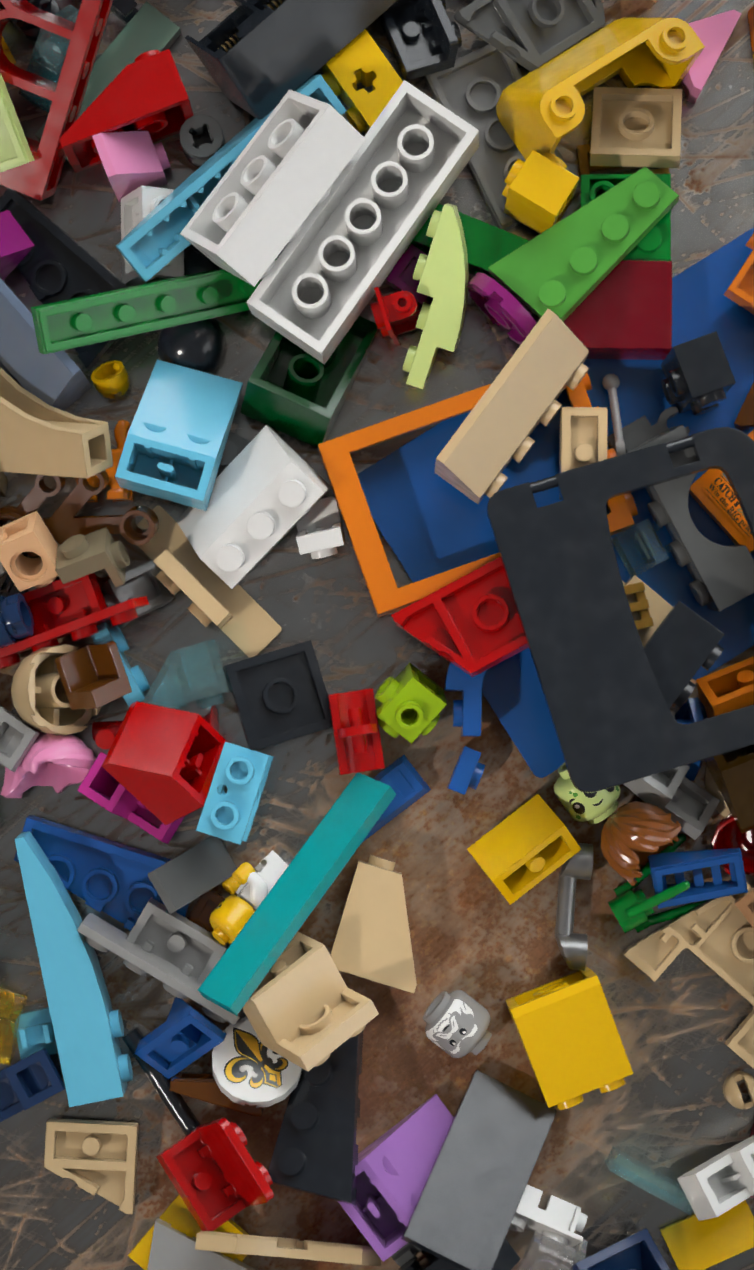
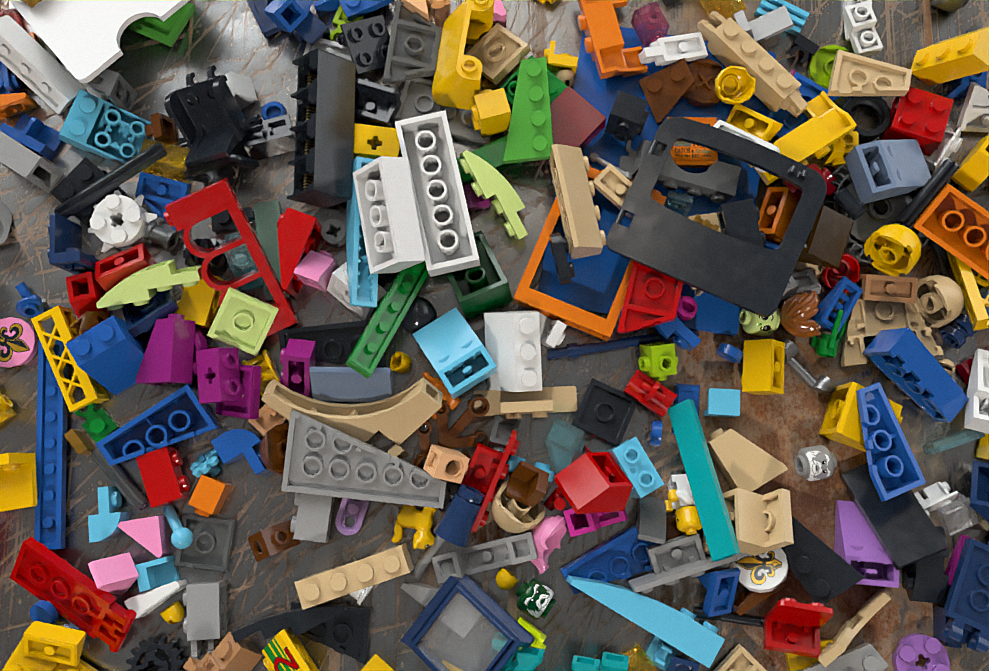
camera: 50 degrees left, 5 degrees down
dark tan bracket [55,527,130,587] -> none
red hinge [370,287,421,346] -> none
blue plate [447,746,486,795] -> none
magenta tile [467,272,537,345] -> none
none -> yellow bracket [544,41,578,77]
none -> dark blue bar [547,328,699,360]
none -> black plate [549,233,575,285]
none -> tan hinge [555,70,575,88]
none -> blue tile [650,420,663,446]
none -> dark pink plate [677,296,697,321]
none -> medium azure panel [703,388,740,418]
none -> blue tile [716,343,743,363]
none -> blue wedge [856,382,926,502]
none -> blue wedge [862,327,969,422]

